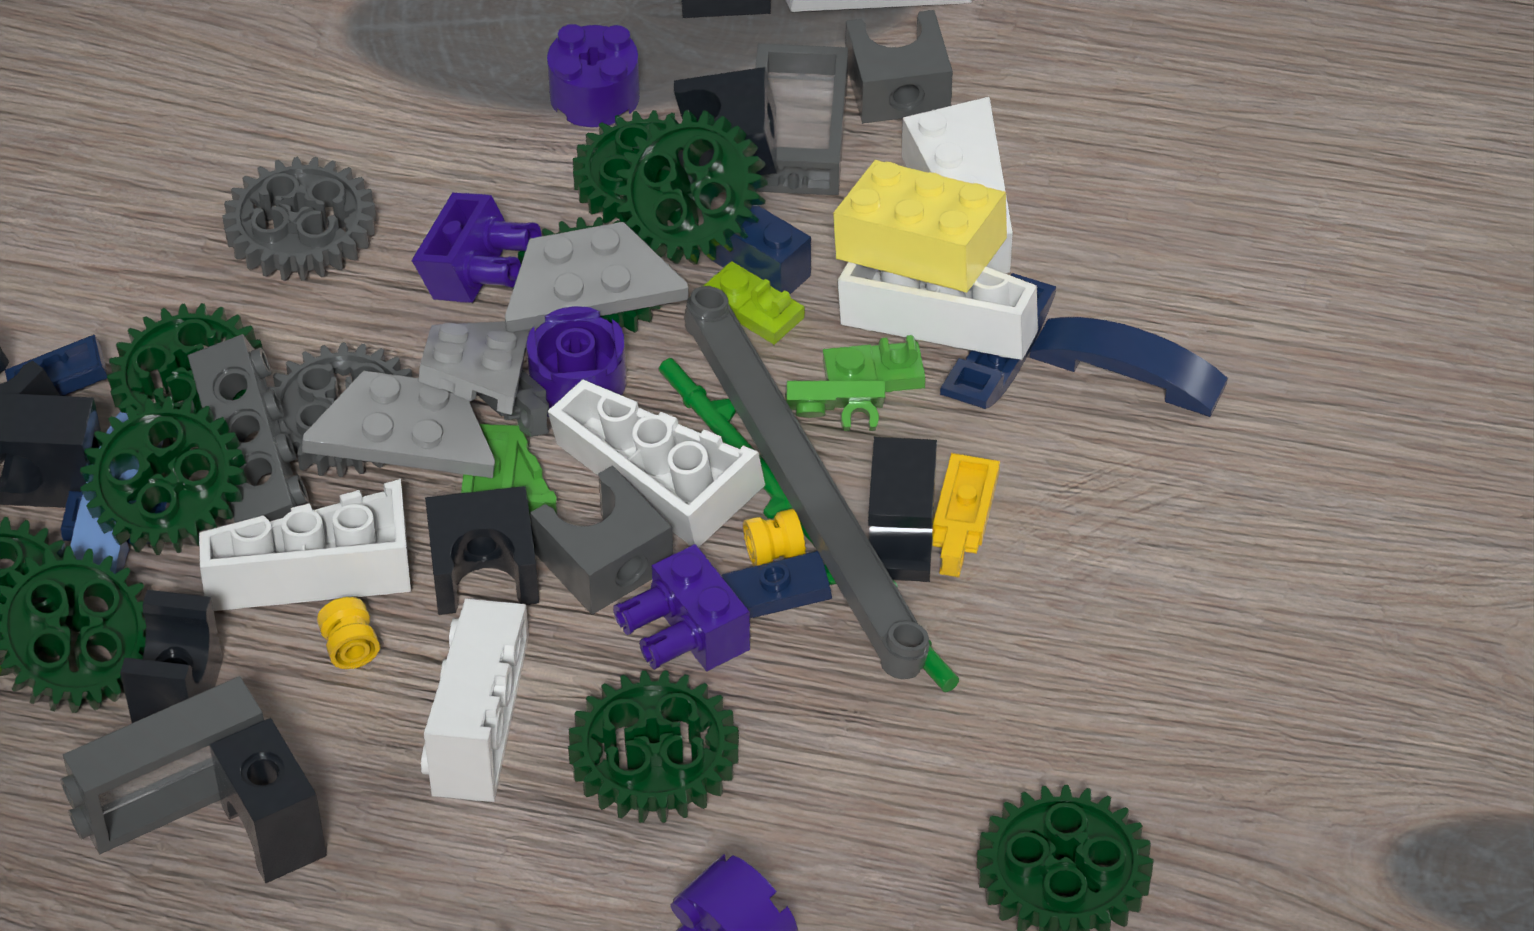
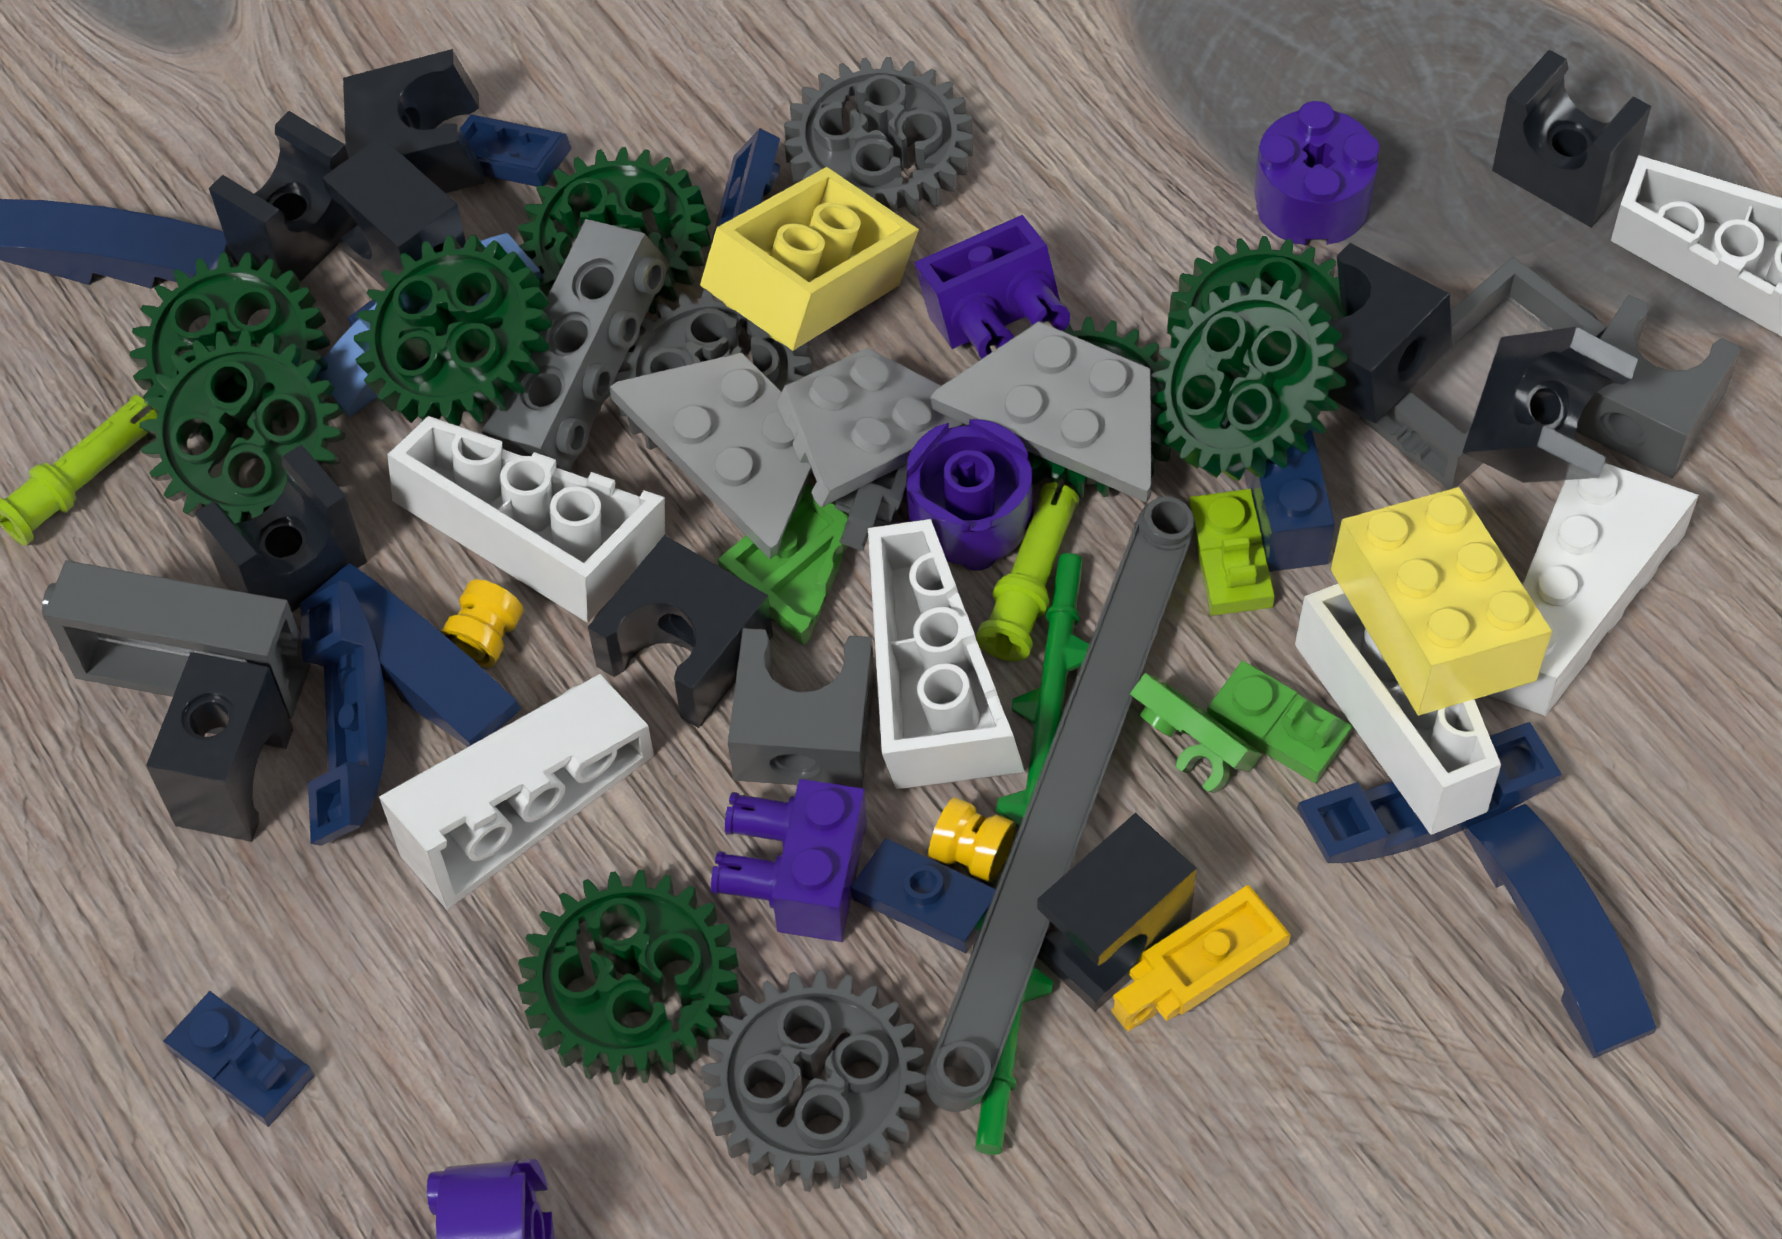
camera: 45 degrees right, 10 degrees up
none -> dark blue slope [300,581,387,846]
none -> dark blue slope [305,563,521,747]
none -> light yellow brick [700,167,919,351]
none -> dark grey gear [702,970,926,1192]
none -> dark blue plate [710,128,780,249]
none -> lime pin [975,483,1080,662]
none -> black piece [1462,327,1638,483]

